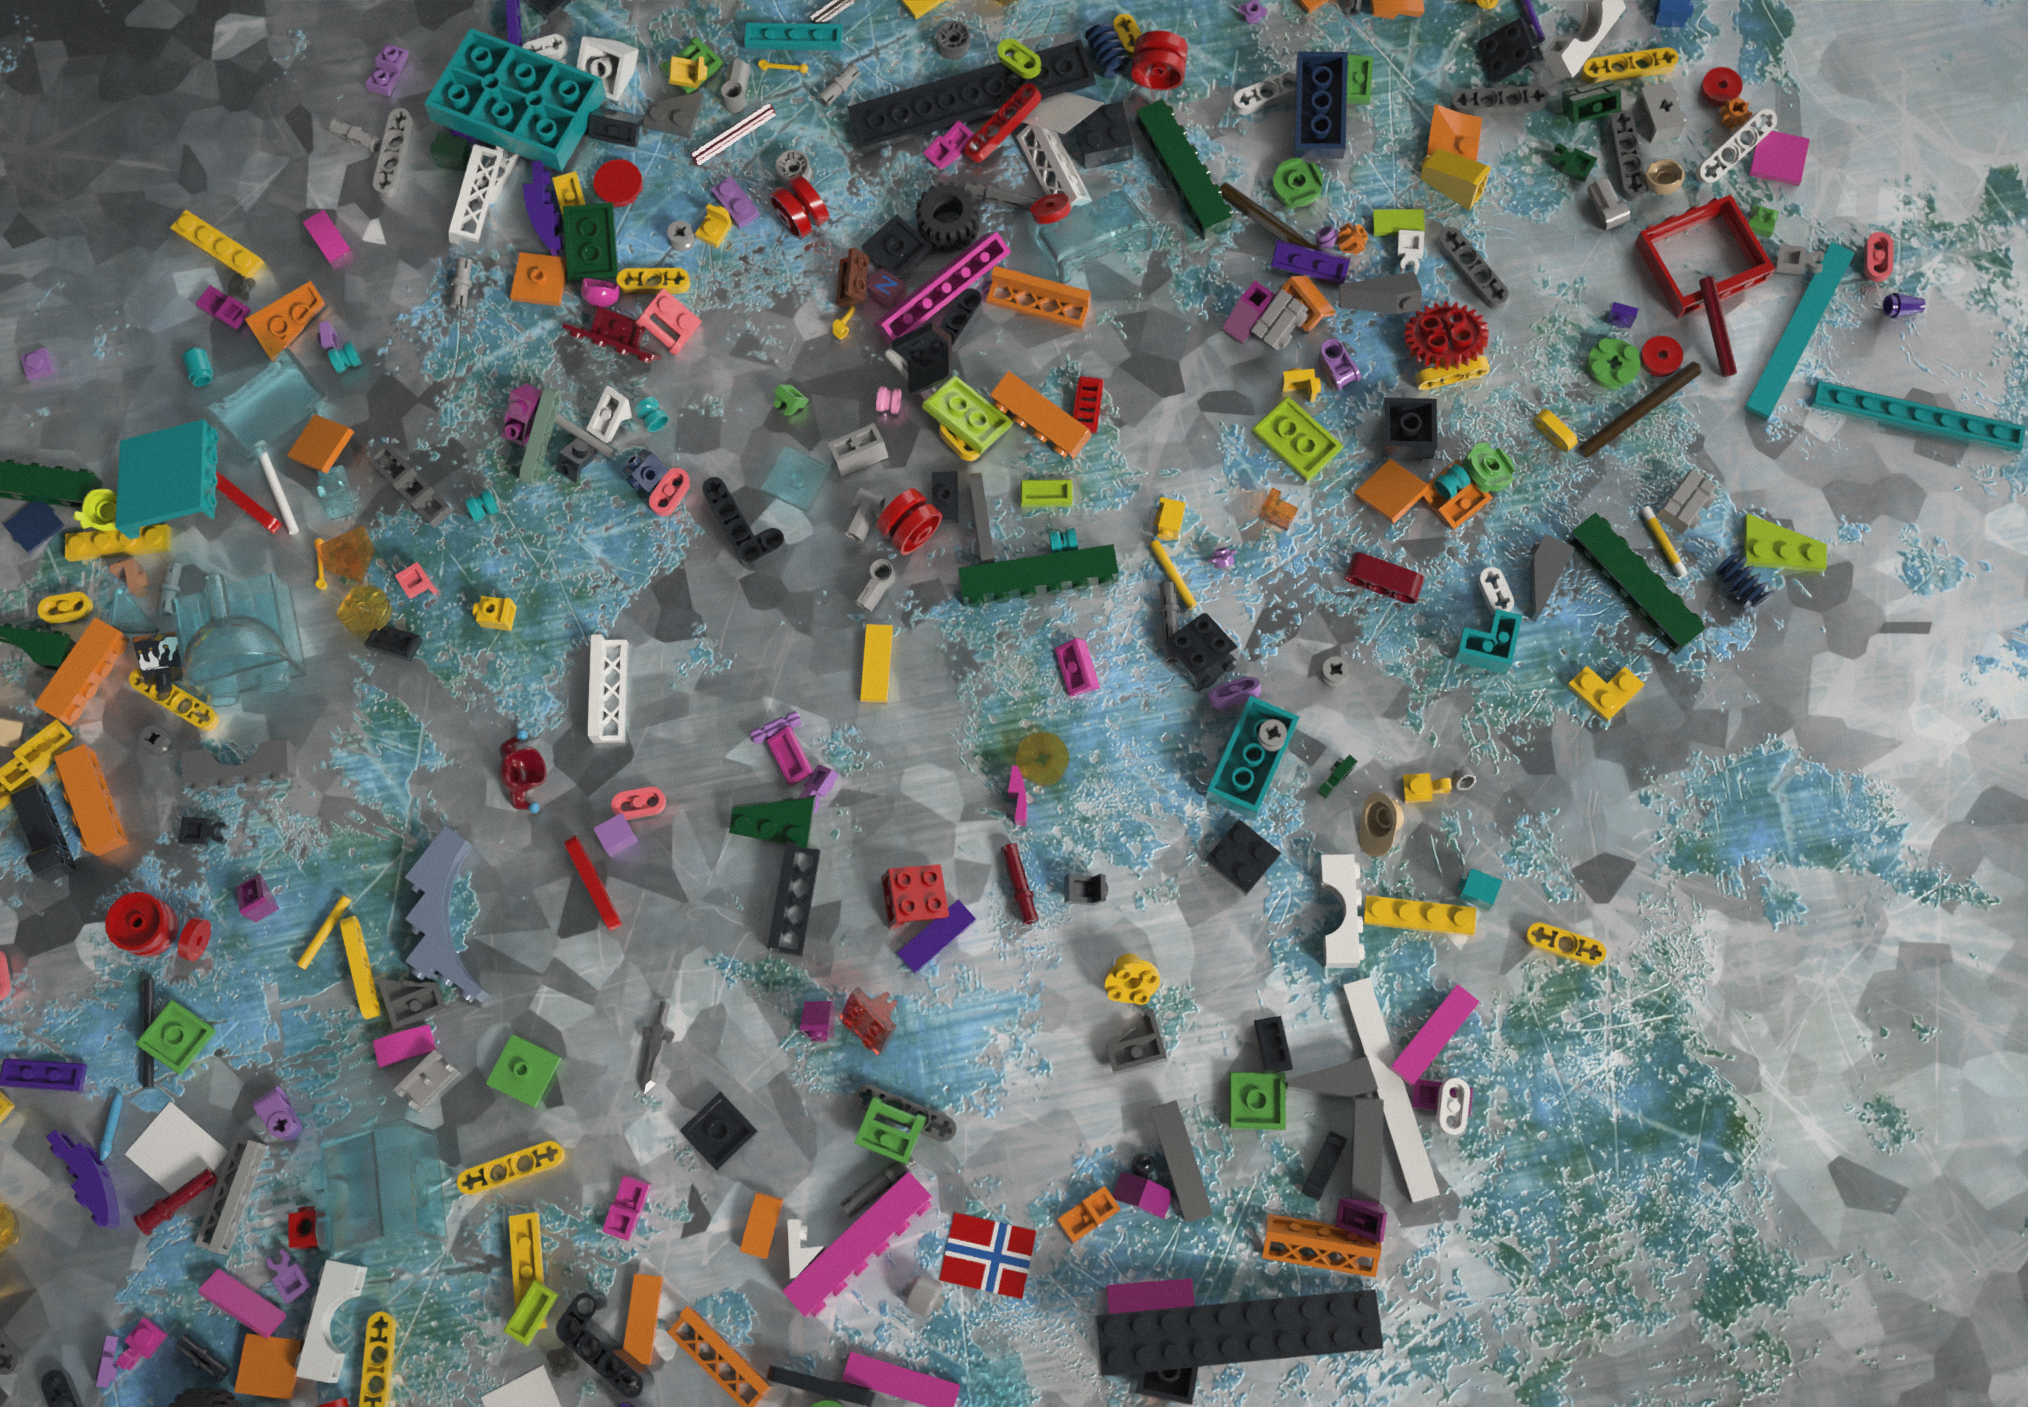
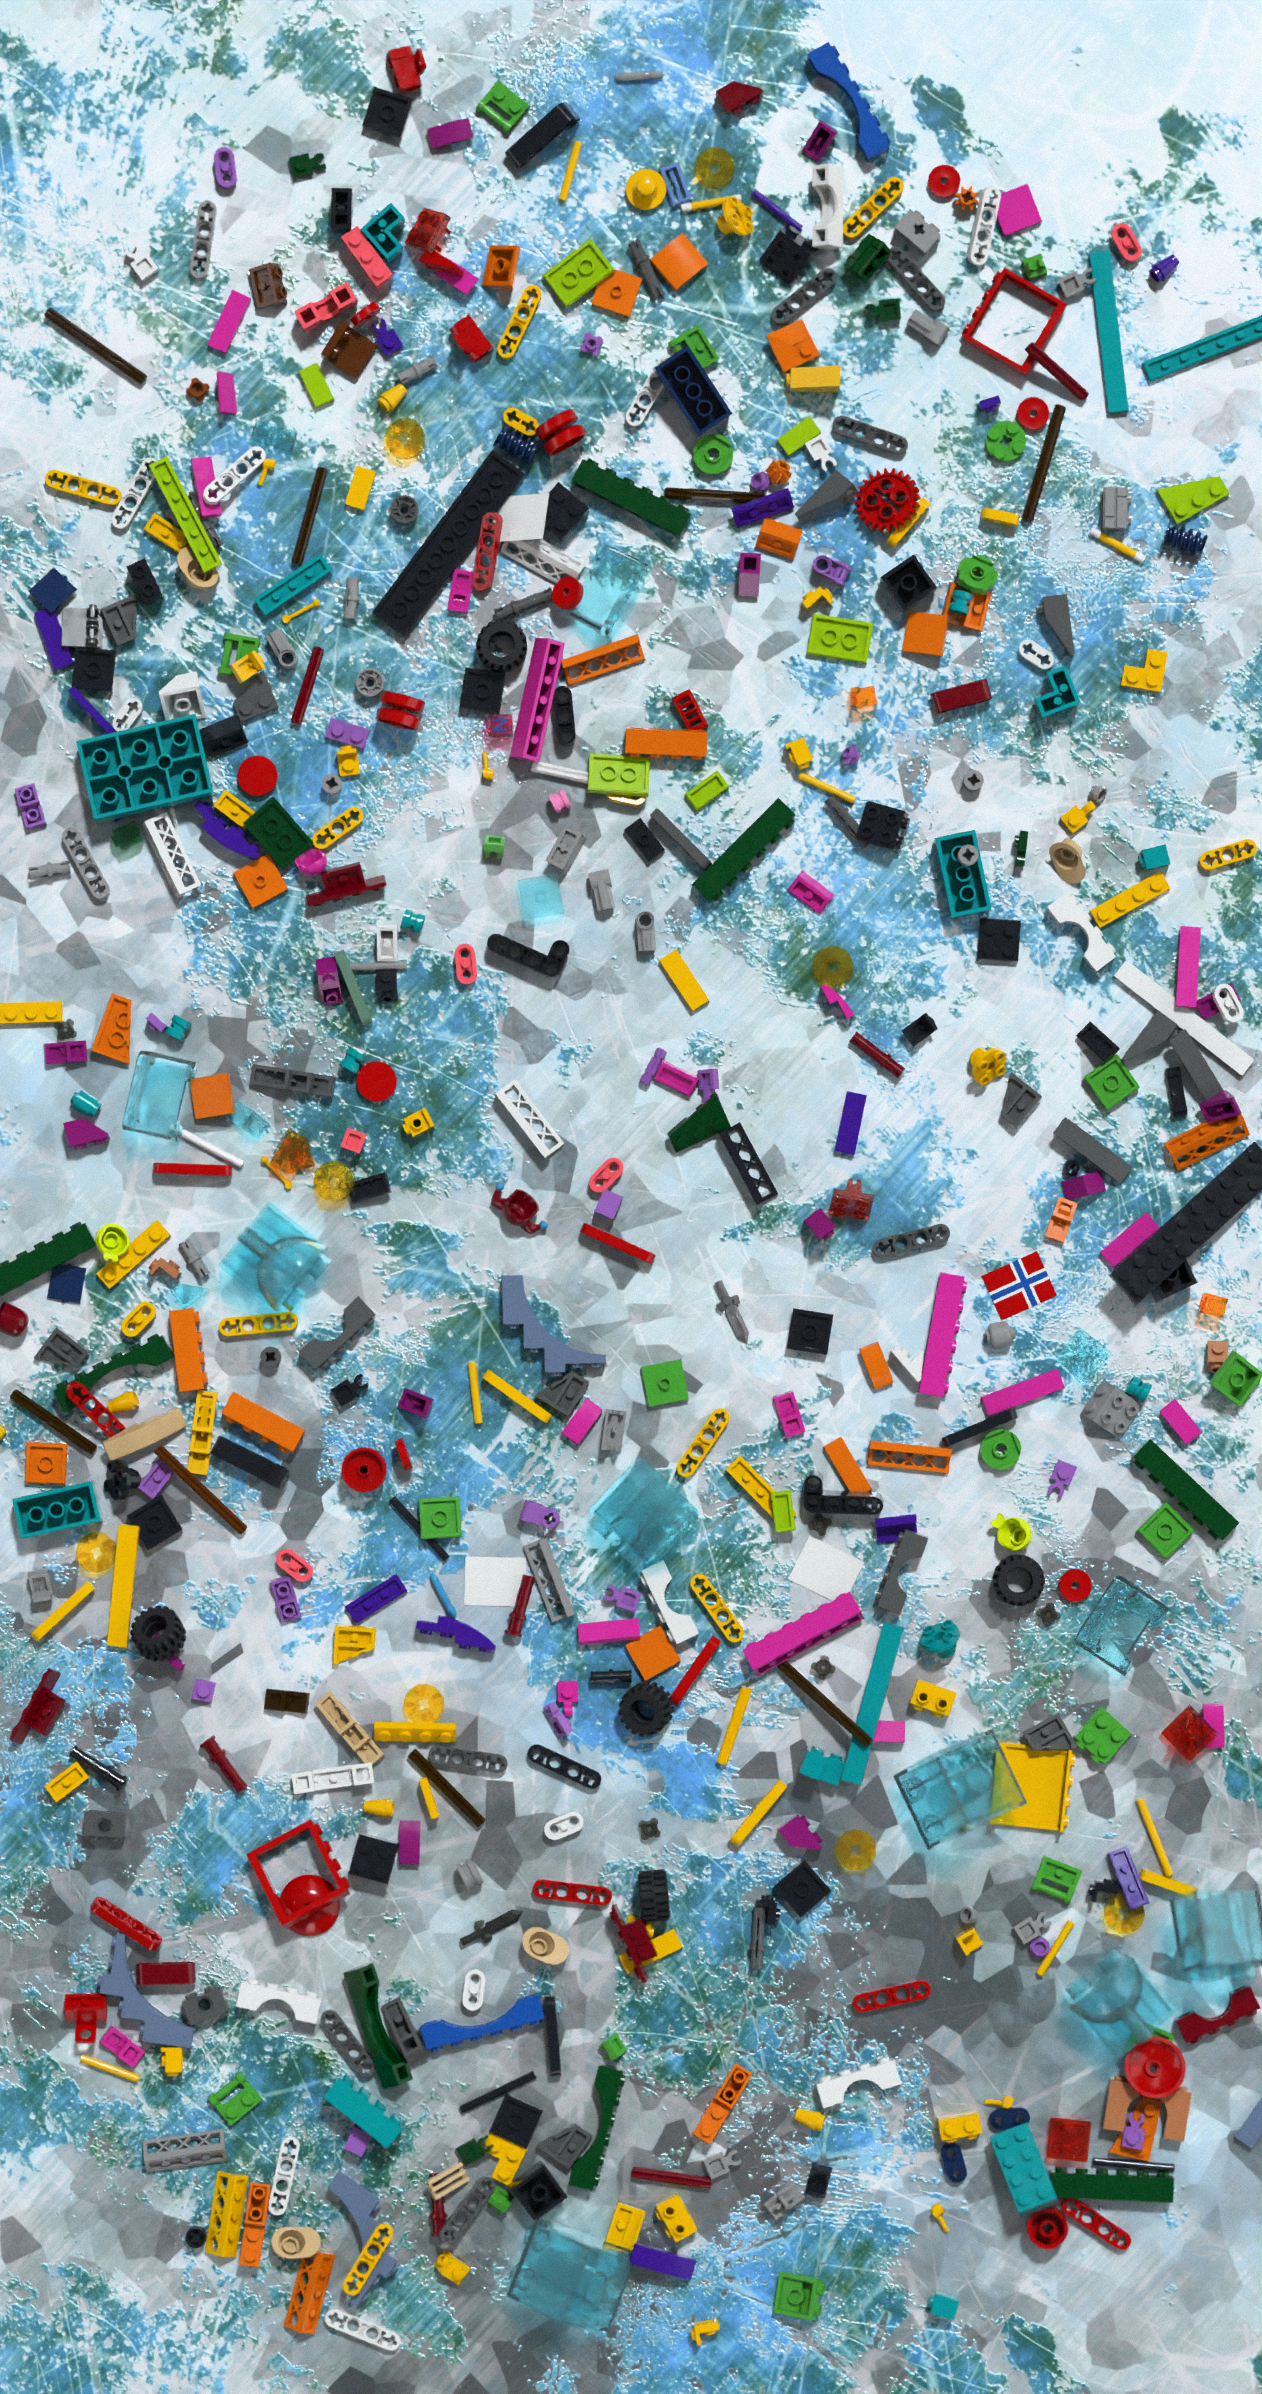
camera: 45 degrees left, 15 degrees up
teal panel [115,419,219,540] -> none
torso [132,630,189,693] -> none
red brick [288,1206,326,1250] -> none
dark pink slope [303,209,351,263] -> none
light grey pin [450,257,473,310] -> none
dark blue brick [622,449,669,492] -> none
coral plate [635,288,702,356] -> none
copper bracket [835,247,869,309] -> none
dark grey pin [840,1156,918,1218] -> none
bright green plate [854,1096,926,1165] -> none
red wheel [876,488,943,555] -> none
red bracket [881,864,949,930] -> none
black bracket [892,321,952,395] -> none
lime plate [997,38,1041,79] -> none
teal wheel [1049,528,1078,553] -> none
medium lavender plate [1208,677,1261,710] -> none
light grey brick [1251,288,1308,350] -> none
dark green brick [1567,512,1706,655] -> none
tan hair [1645,159,1685,195] -> none
none -> magenta slope [63,1118,110,1150]
none -> red tile [356,1061,397,1102]

